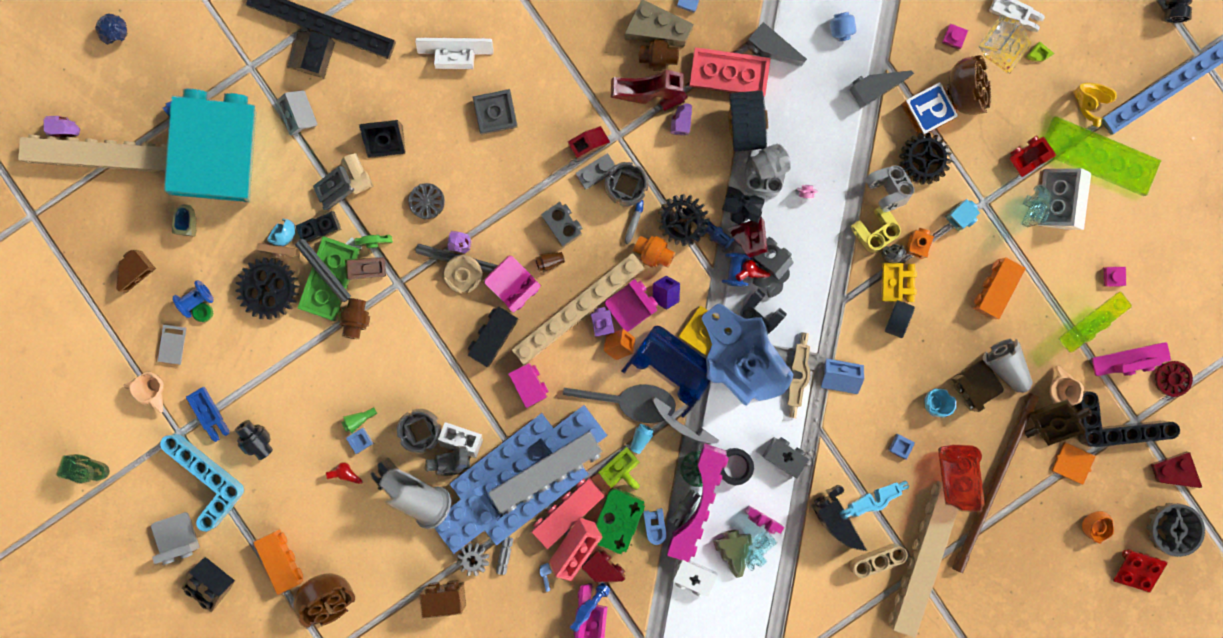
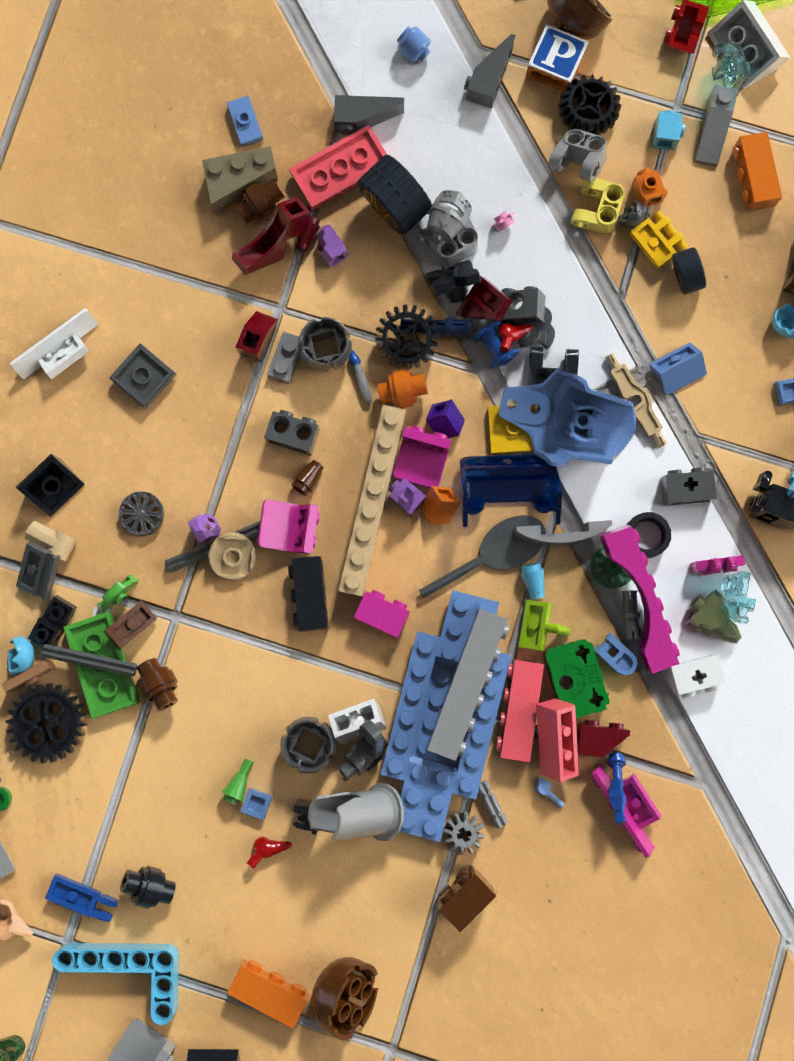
camera: 35 degrees left, 5 degrees down
none -> light grey slope [694,85,738,167]

